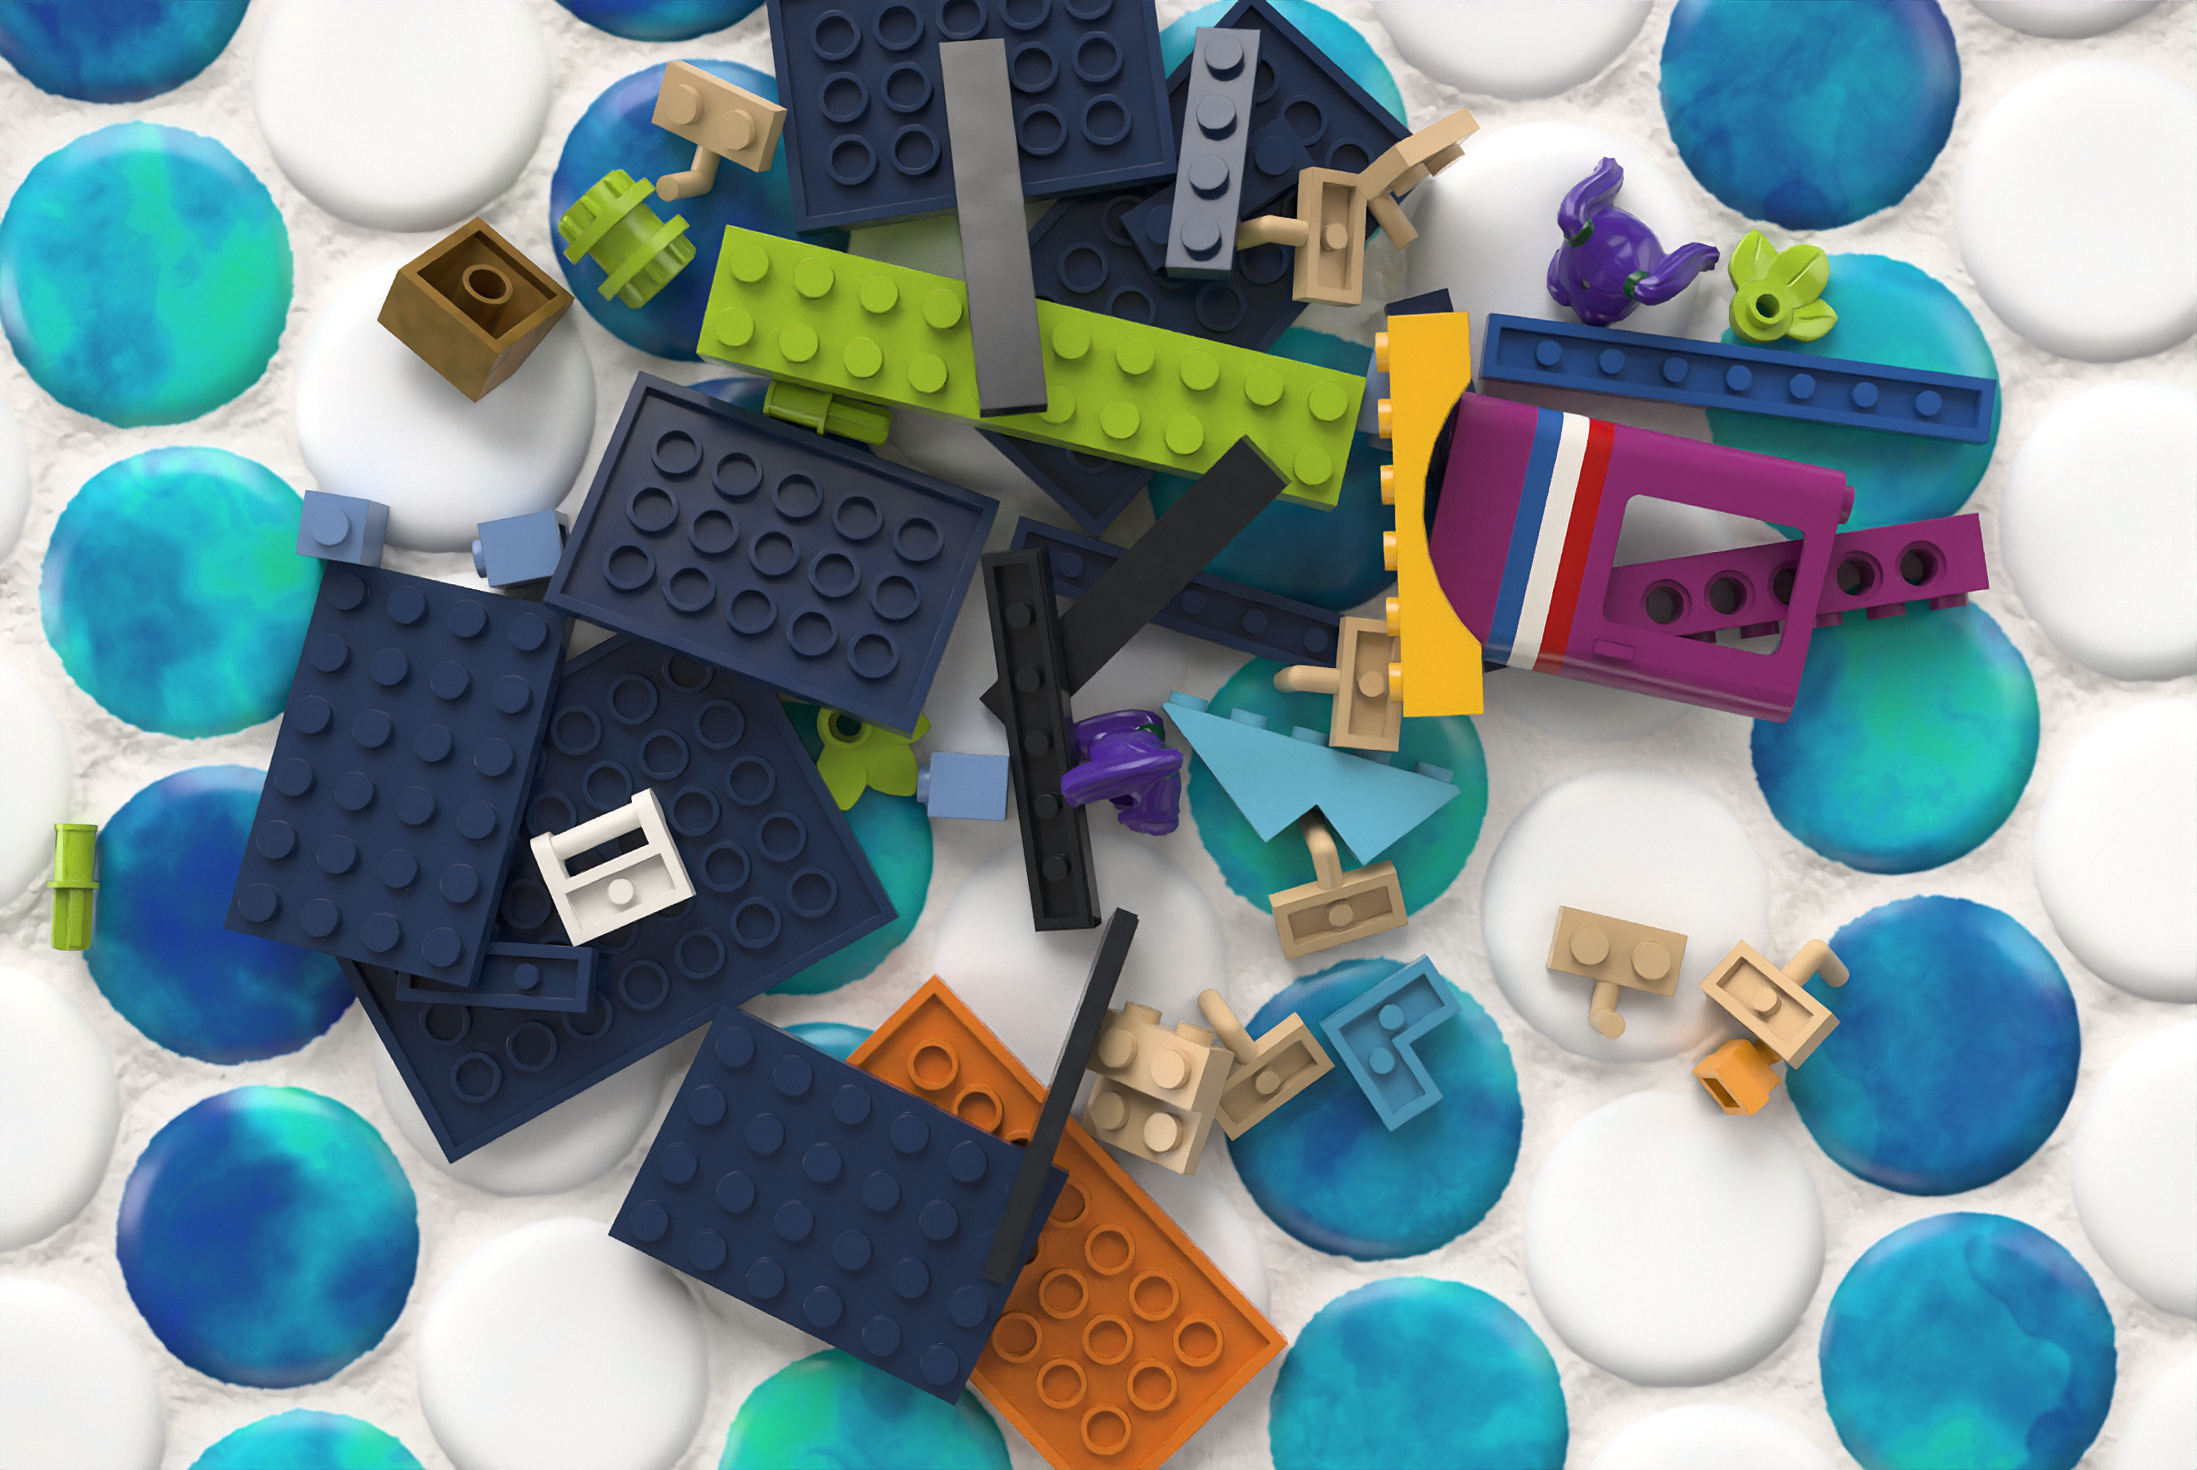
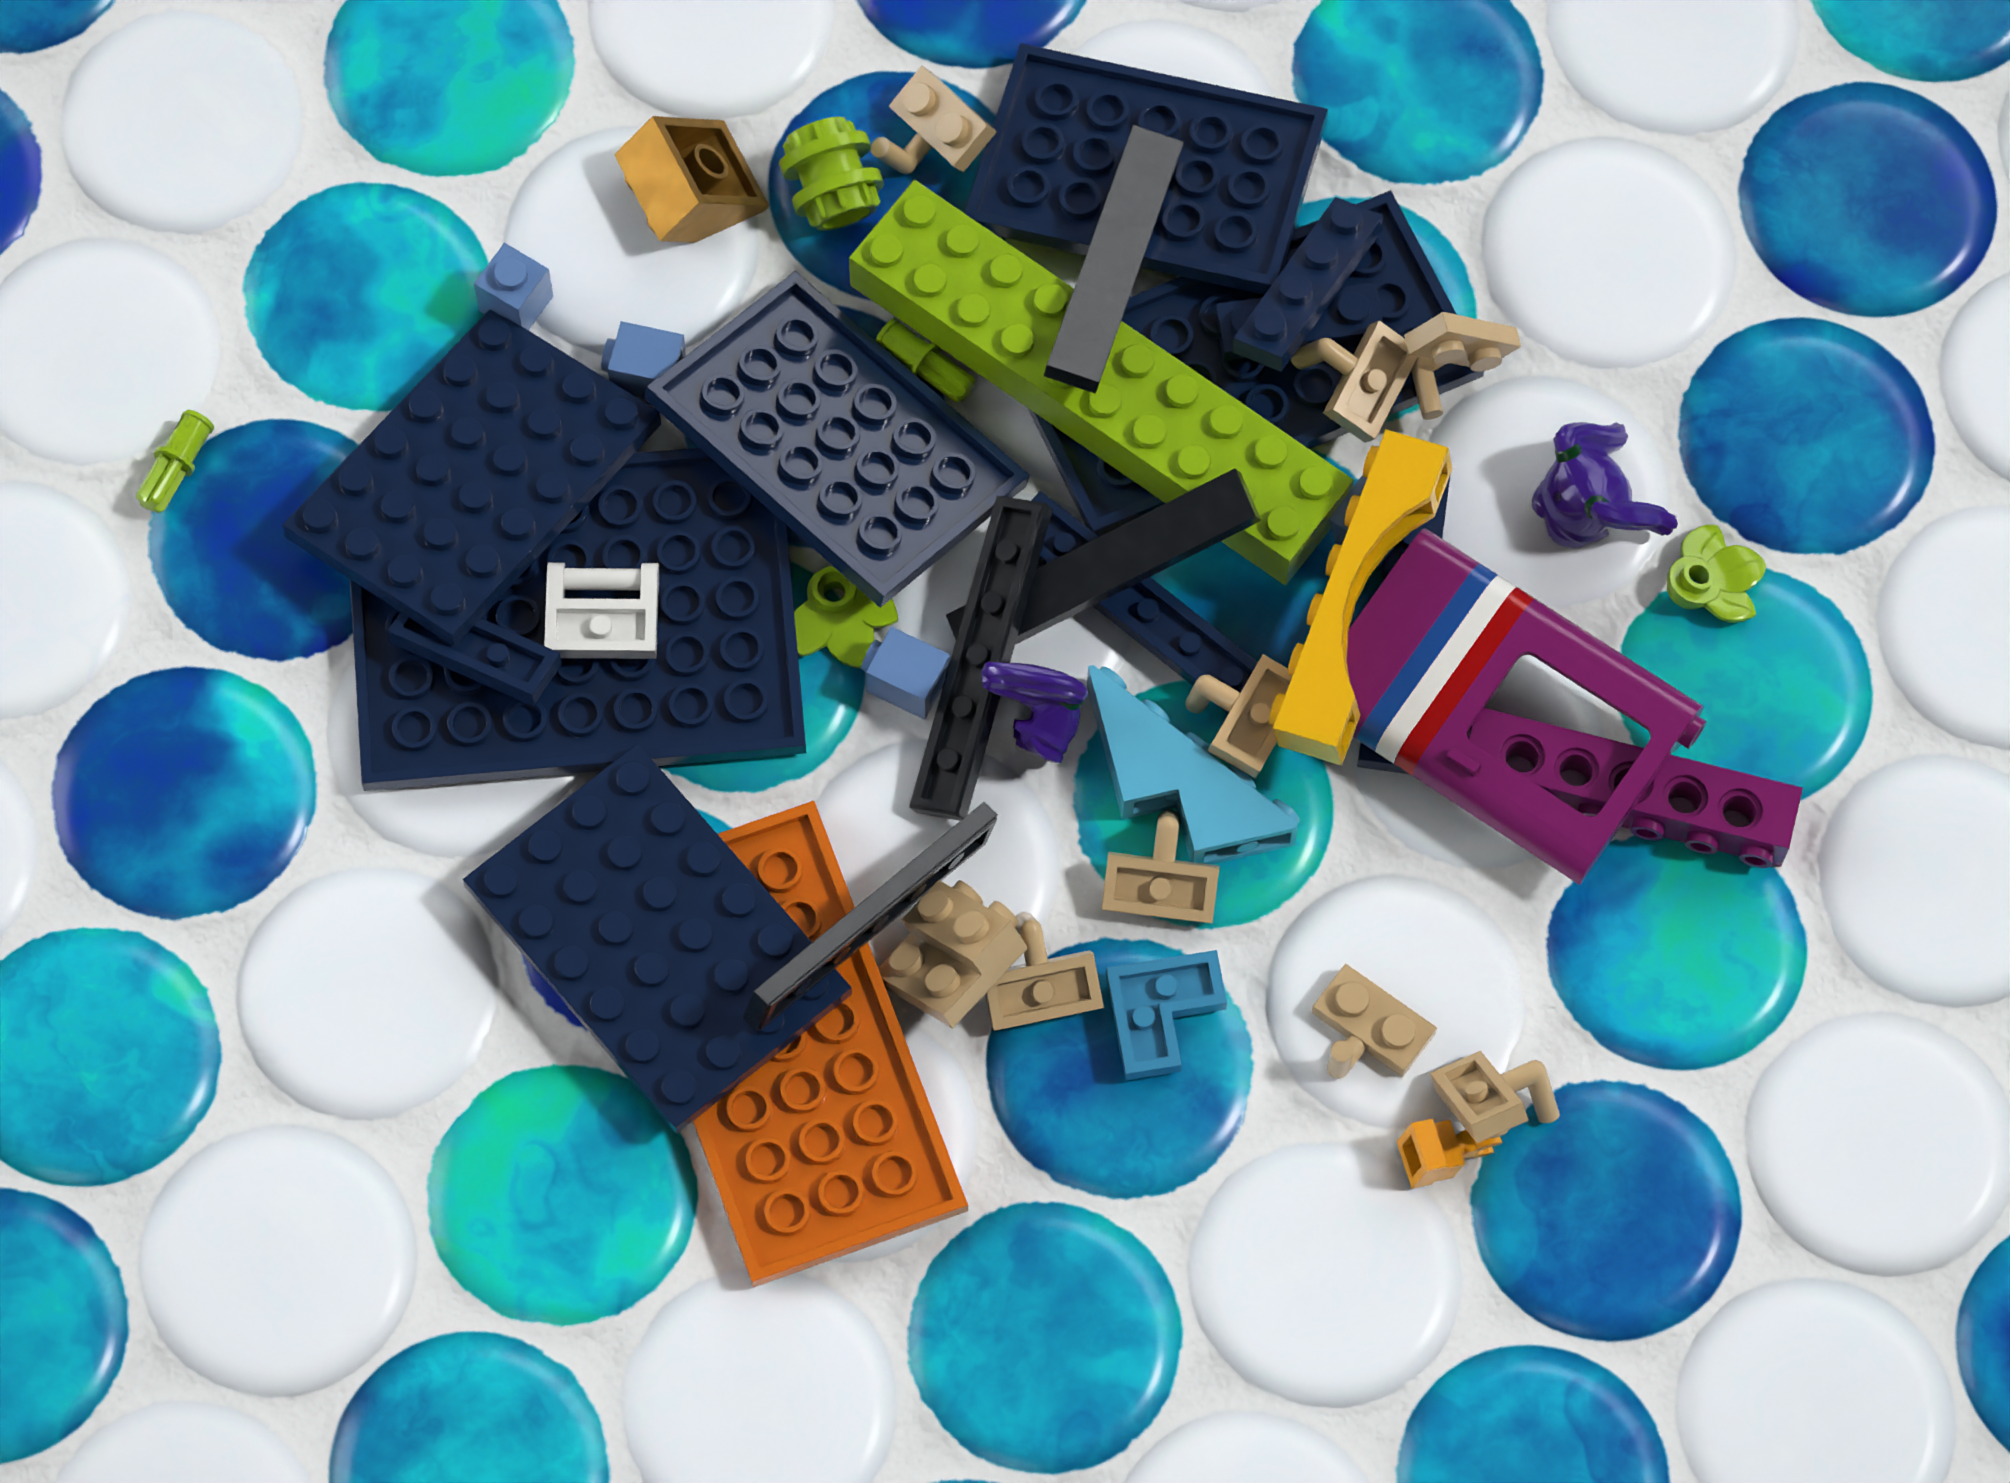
camera: 20 degrees right, 20 degrees down
blue plate [1478,312,1997,446] -> none

